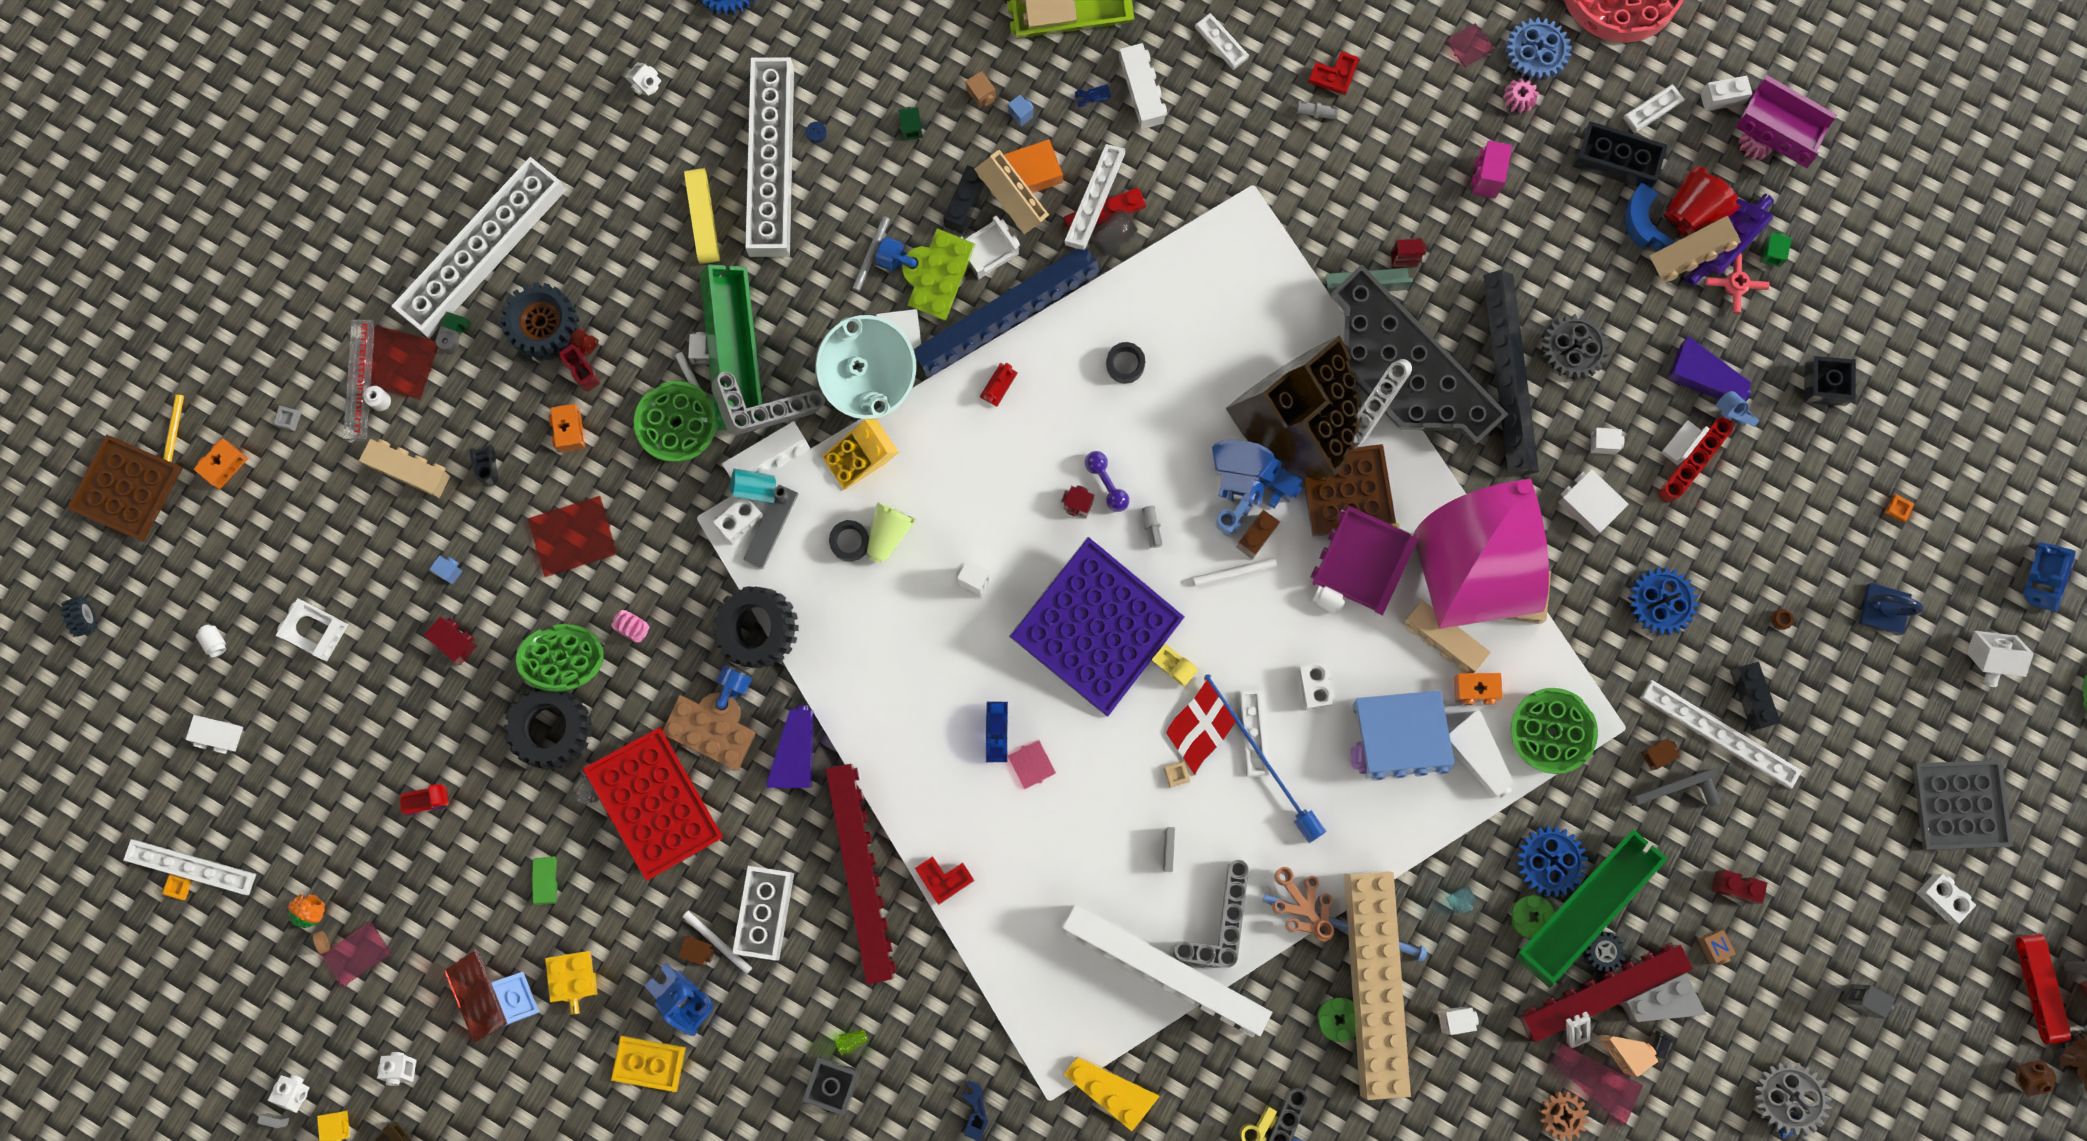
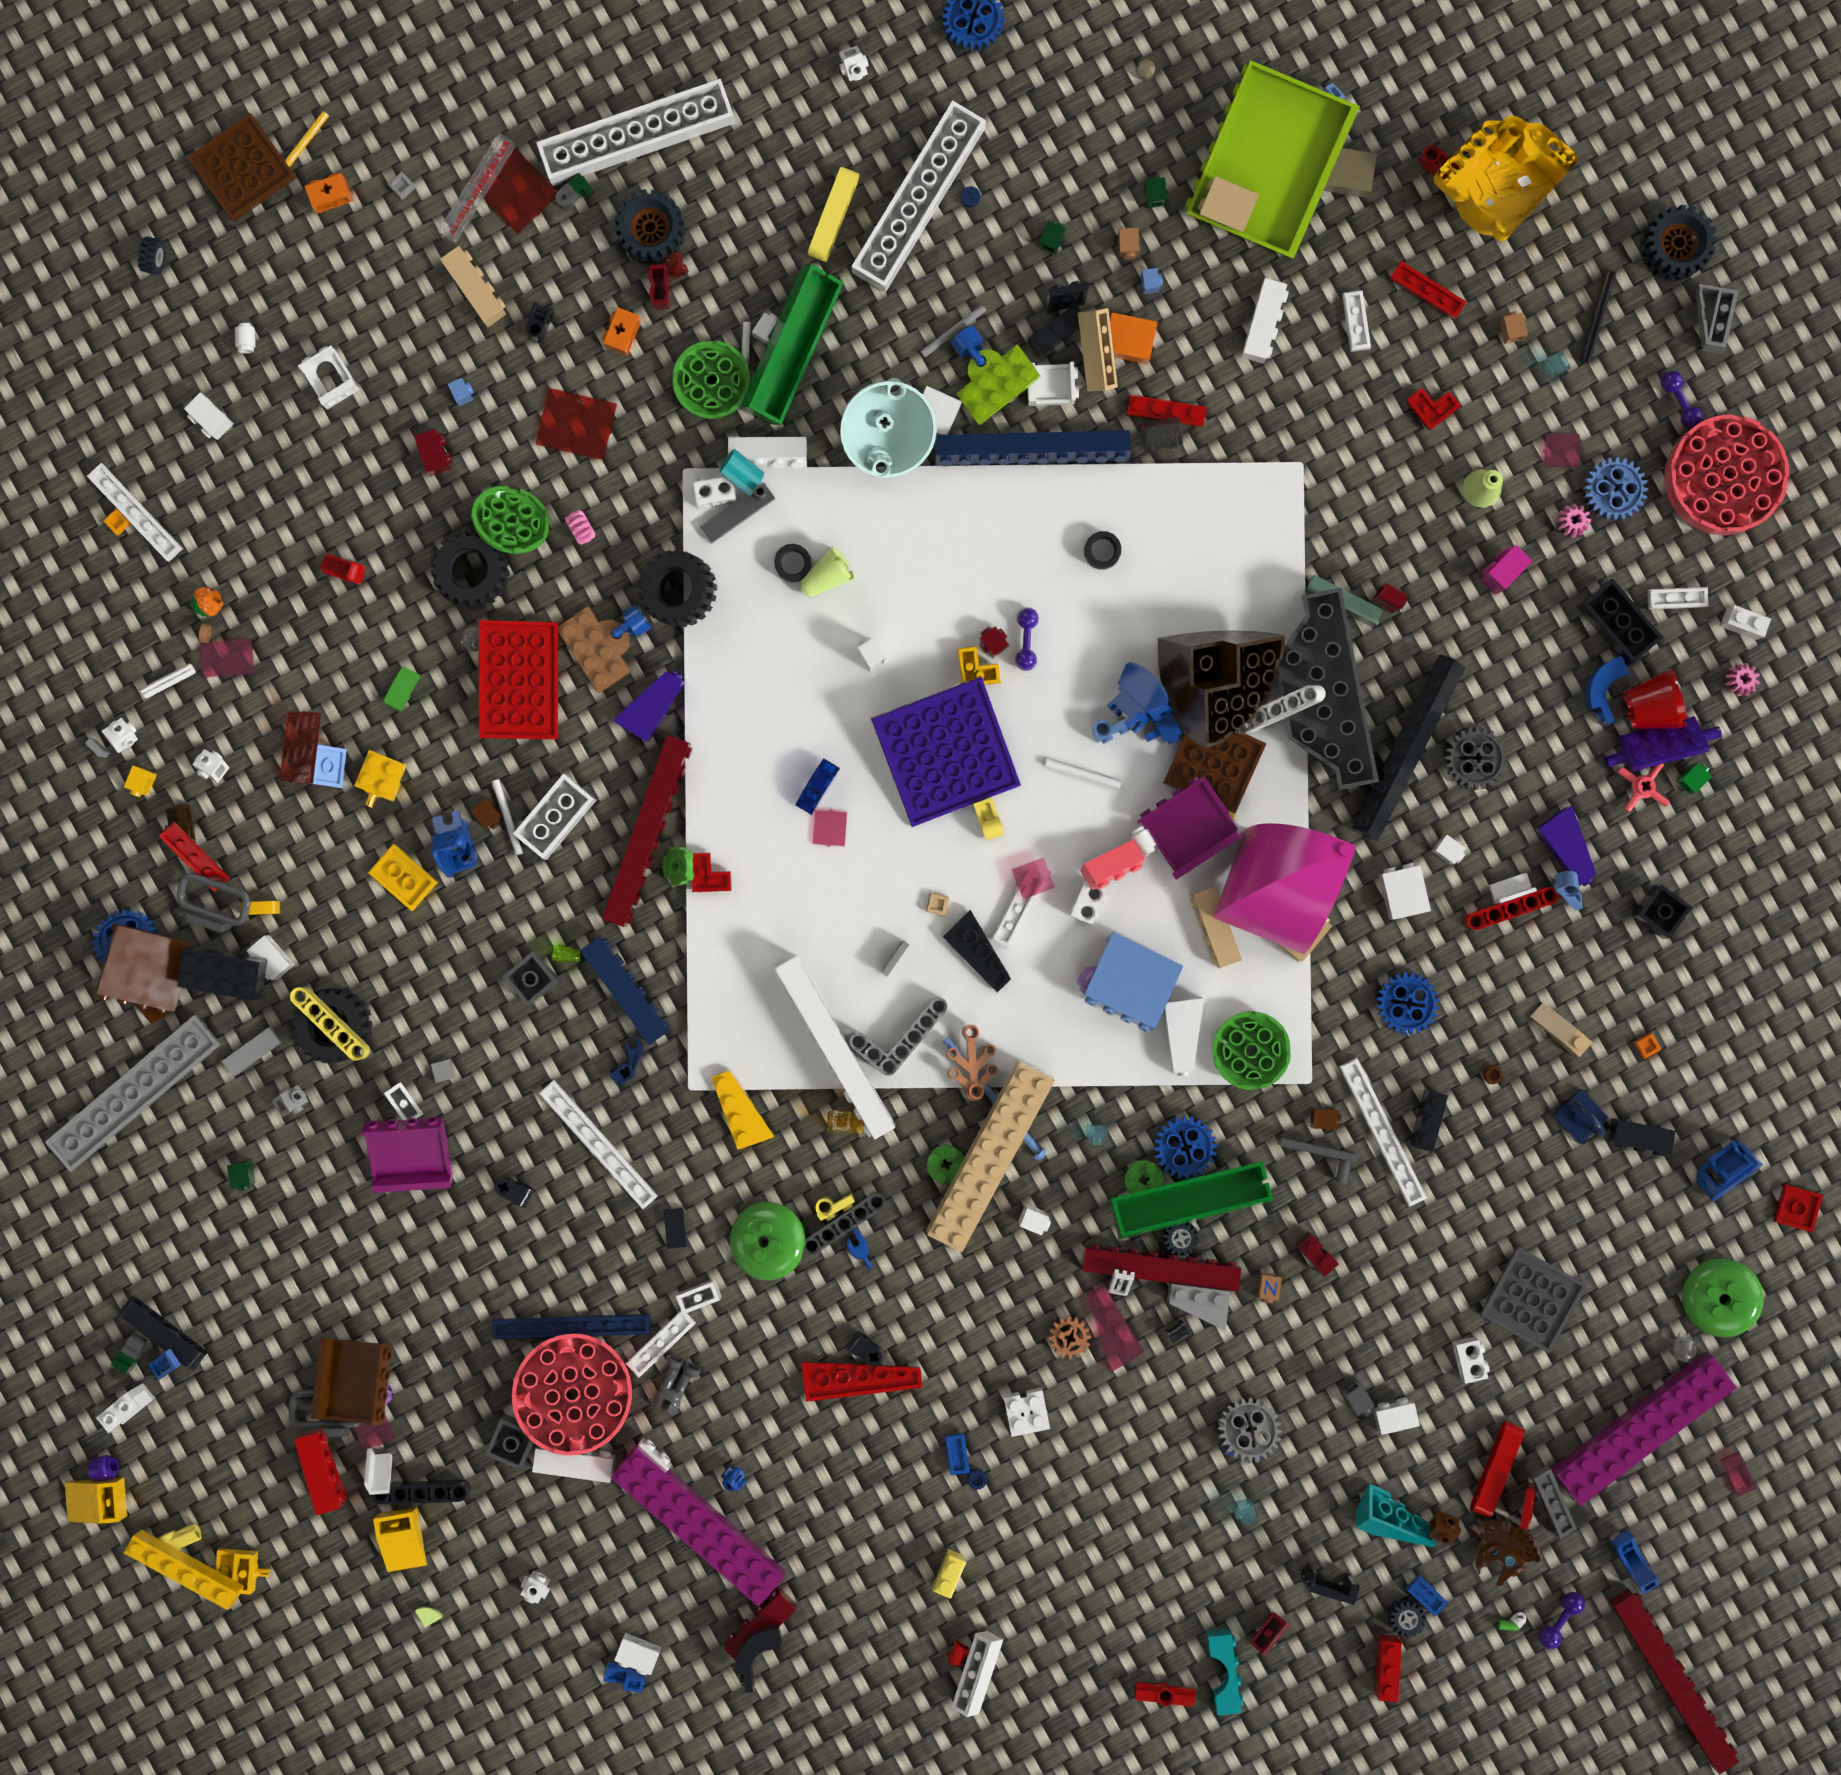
camera: 30 degrees right, 10 degrees up
white brick [364,386,391,411] -> none
light grey beam [711,372,825,435] -> none
yellow slope [821,419,899,490] -> none
red hinge [979,363,1018,407] -> none
white plate [1065,144,1125,250] -> none
clear blue bar [1075,84,1111,107] -> none
light grey axle [1142,506,1162,548] -> none
flag [1166,674,1327,843] -> none
reddish brown piece [1236,509,1280,559] -> none
light grey pin [1296,101,1338,120] -> none
orange brick [1454,673,1503,705] -> none
light nougat slope [1598,1035,1658,1077] -> none
tan brick [1650,216,1741,282] -> none
magenta panel [1735,75,1837,168] -> none
white brick [1967,631,2034,687] -> none
none -> white axle [140,664,196,698]
none -> dark blue brick [580,936,670,1045]
none -> bright green plate [662,846,694,886]
none -> clear yellow brick [827,1110,864,1135]
none -> black wing [943,909,1011,993]
none -> yellow brick [957,646,1001,685]
none -> clear pink piece [1012,857,1055,899]
none -> black plate [1045,280,1089,313]
none -> coral brick [1080,840,1145,890]
none -> dark green brick [1144,176,1168,208]
none -> teal wedge [1356,1484,1435,1547]
none -> white brick [1373,1398,1420,1435]
none -> yellowish green cone [1462,469,1503,508]
none -> tan slope [1530,1002,1593,1057]
none -> black brick [1608,1118,1676,1156]

